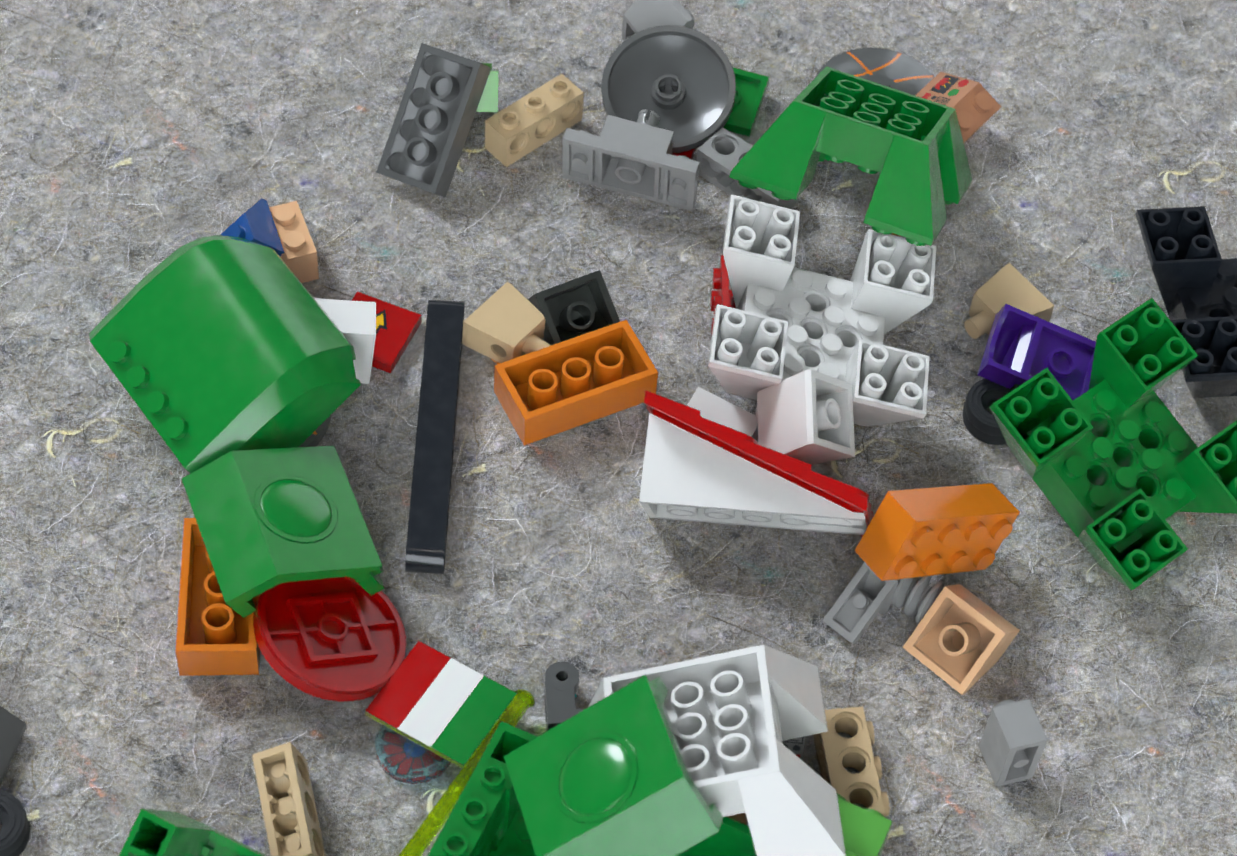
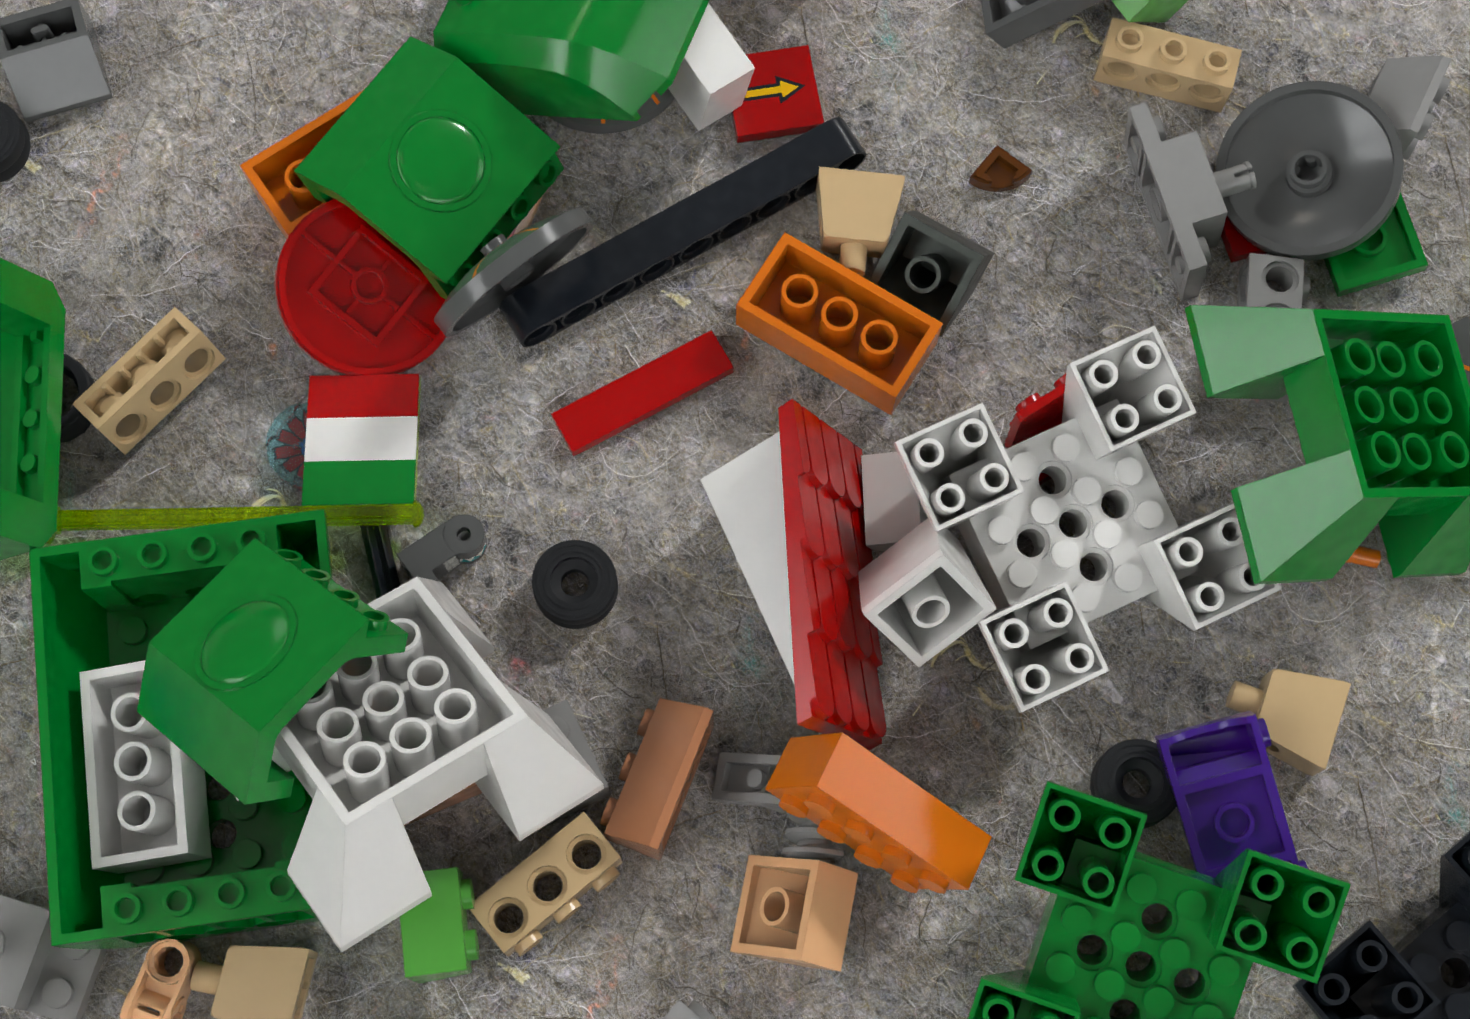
camera: 60 degrees right, 20 degrees up
none -> dark grey dish [434,207,594,337]
none -> black tyre [532,540,618,629]
none -> red tile [551,330,734,457]
none -> nougat slope [600,698,714,861]
none -> reddish brown tile [969,145,1032,192]

